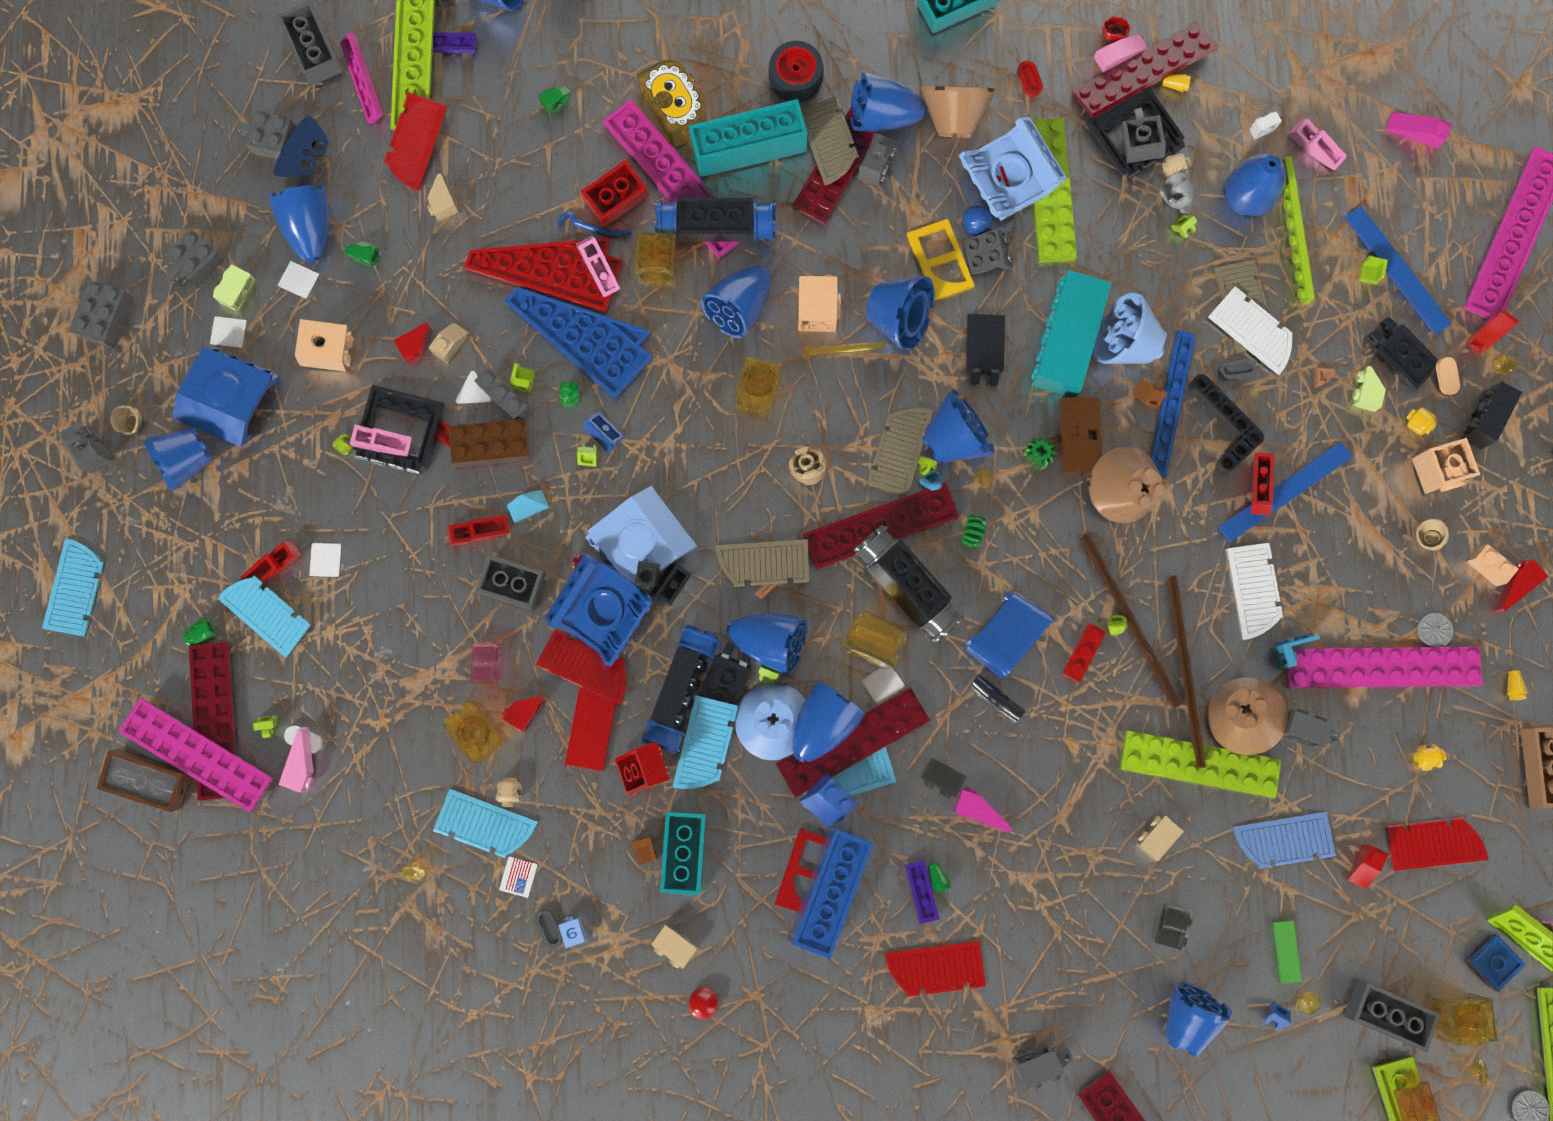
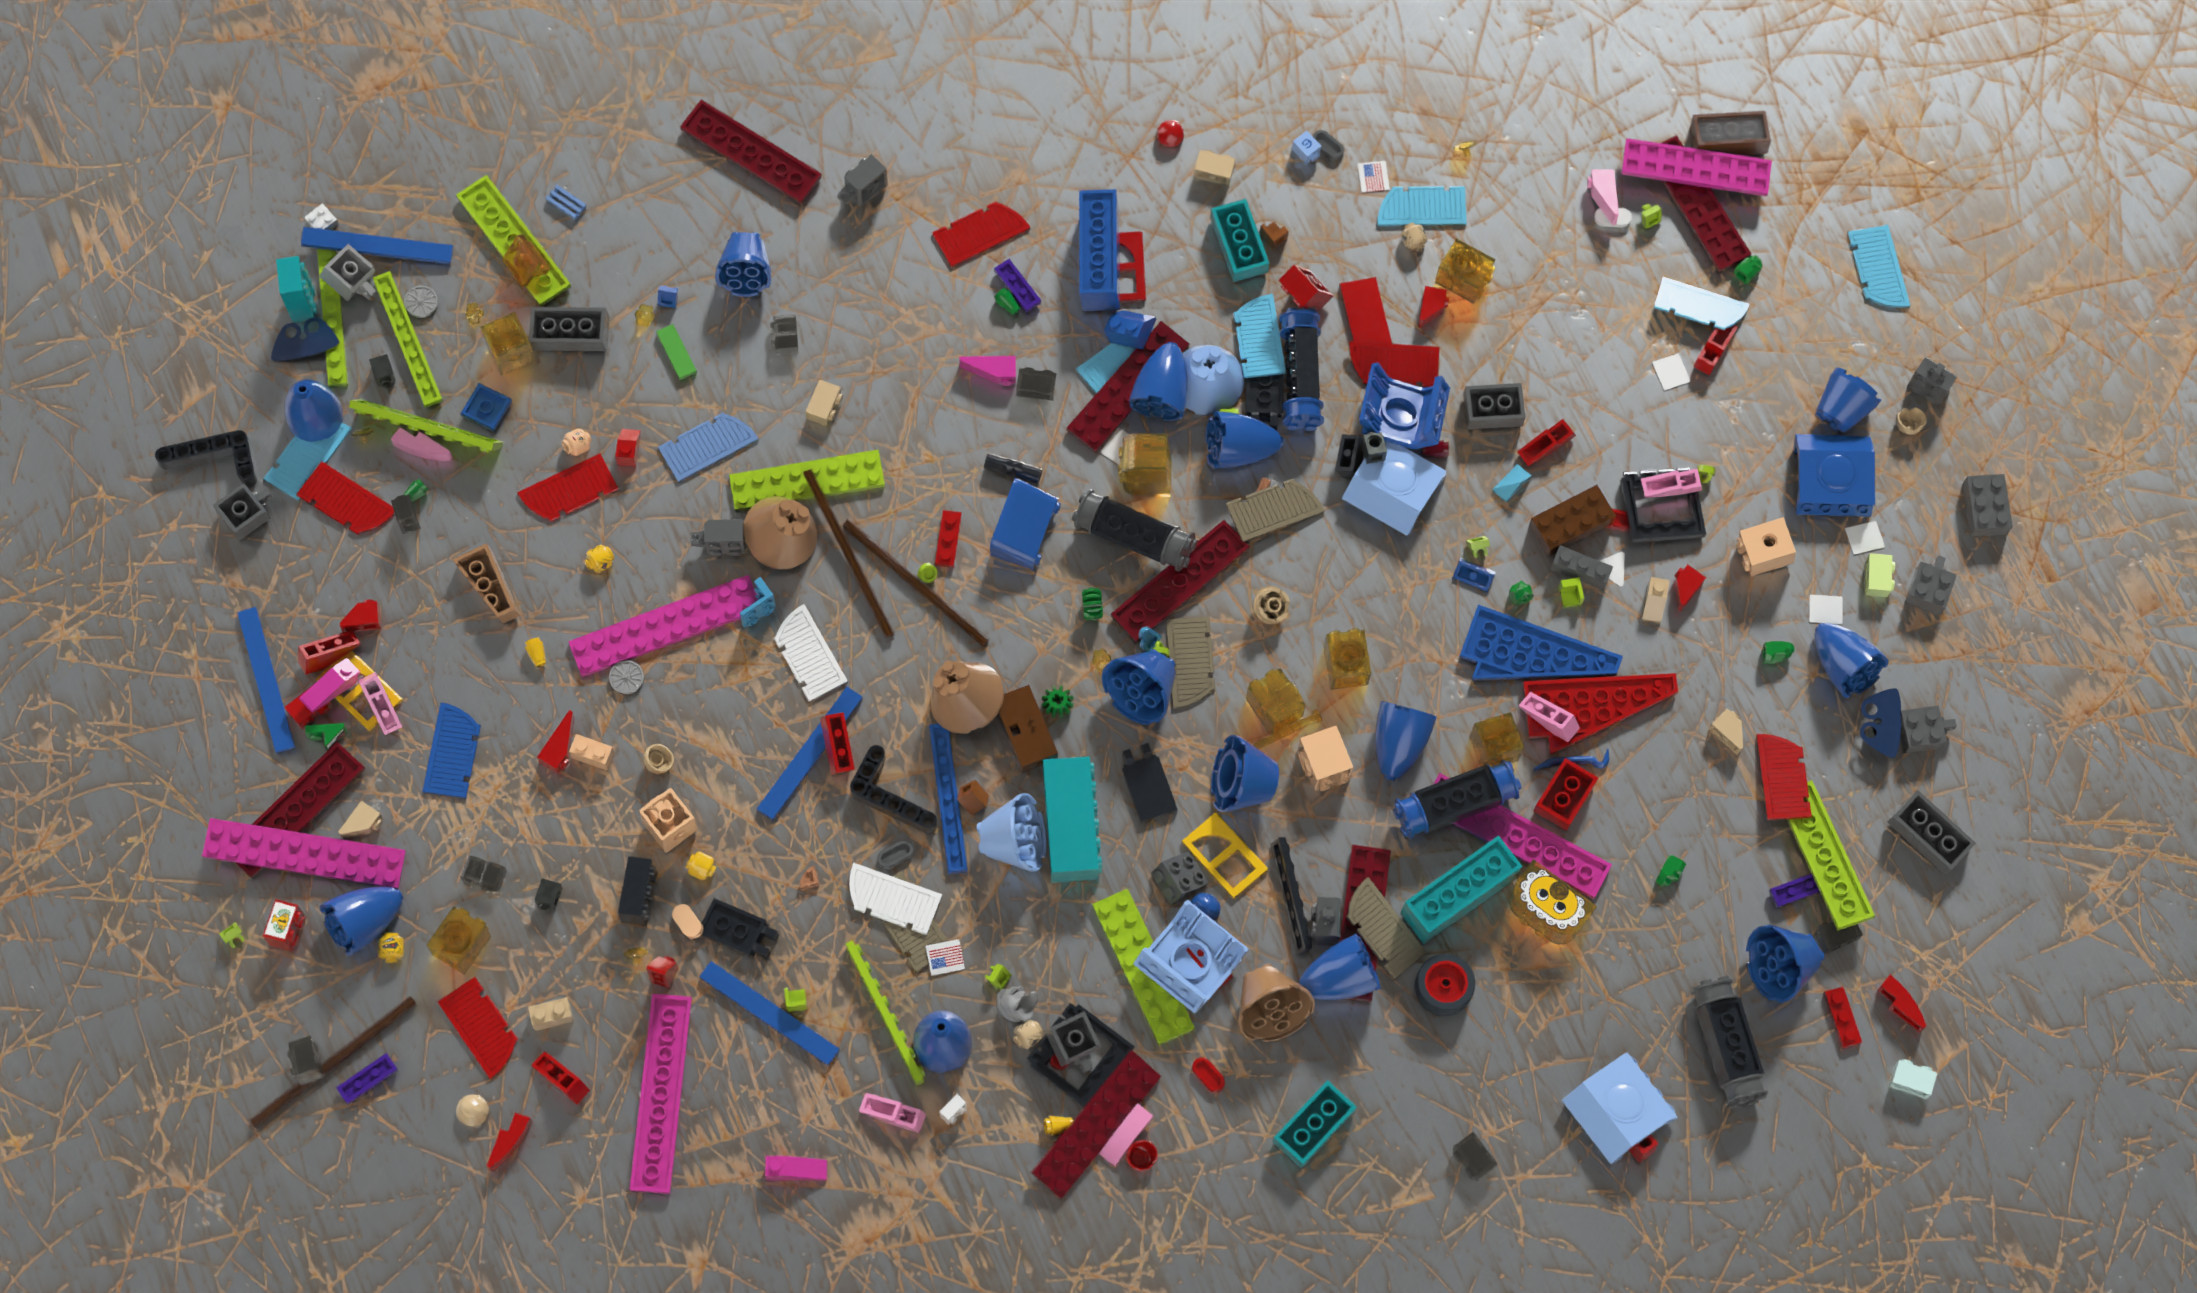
camera: 155 degrees right, 10 degrees down
dark pink plate [340,32,383,124] -> none
clear pink brick [471,644,502,684] -> none
yellowish green slope [1352,366,1386,412] -> none
none -> light nougat head [562,429,591,456]
none -> sticker [926,939,965,976]
none -> clear yellow brick [1246,668,1306,736]
none -> black plate [1271,837,1312,955]

